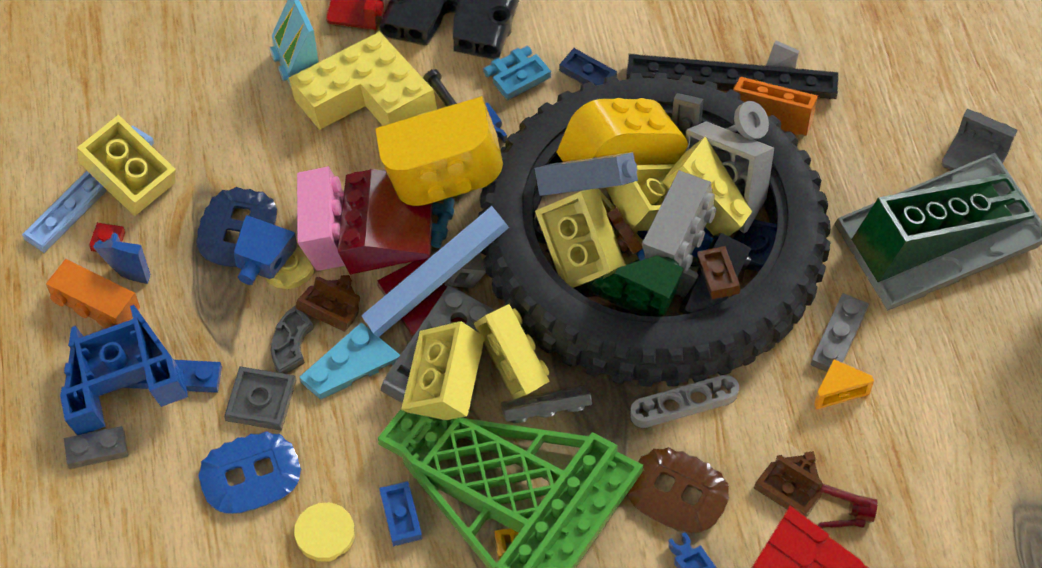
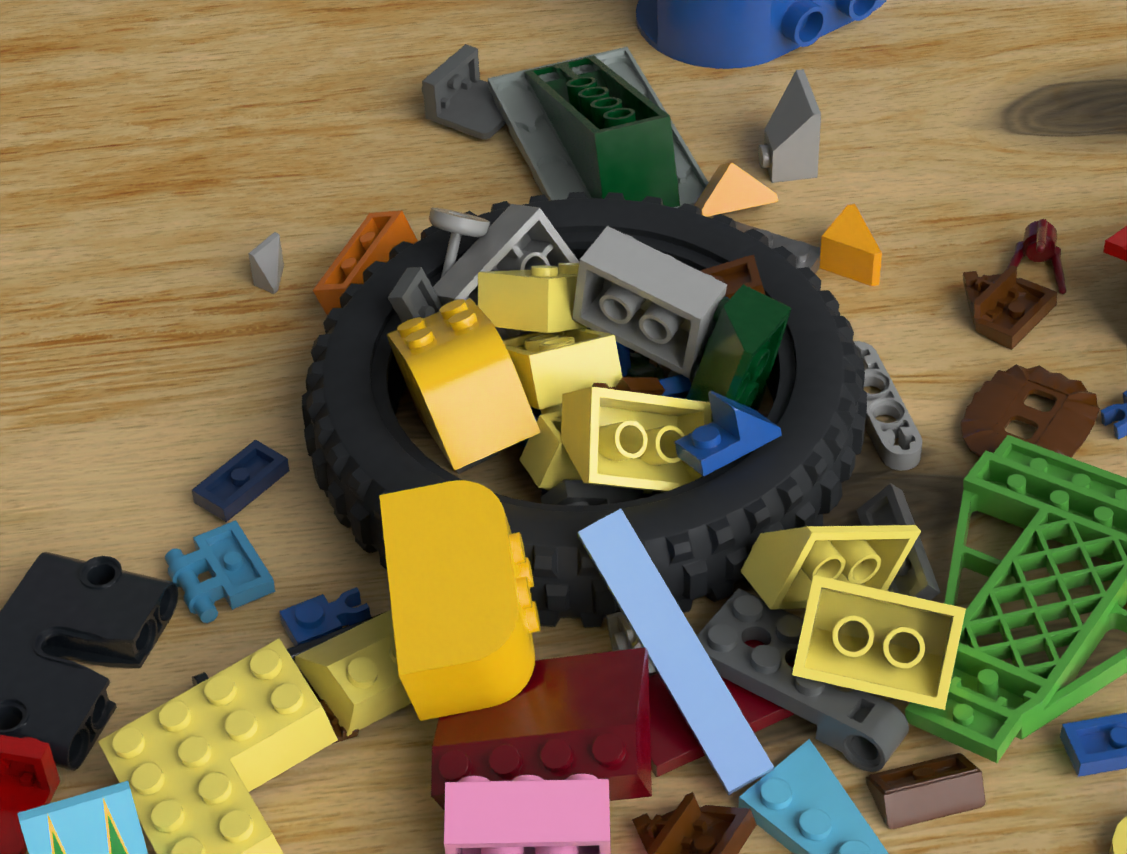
camera: 85 degrees left, 15 degrees down
sand blue brick [535,152,638,196] -> none
black plate [626,54,839,99] -> none
none -> blue slope [674,391,782,476]
none -> light orange slope [694,162,778,217]
none -> light grey slope [758,69,821,183]
none -> reddish brown slope [866,753,986,829]

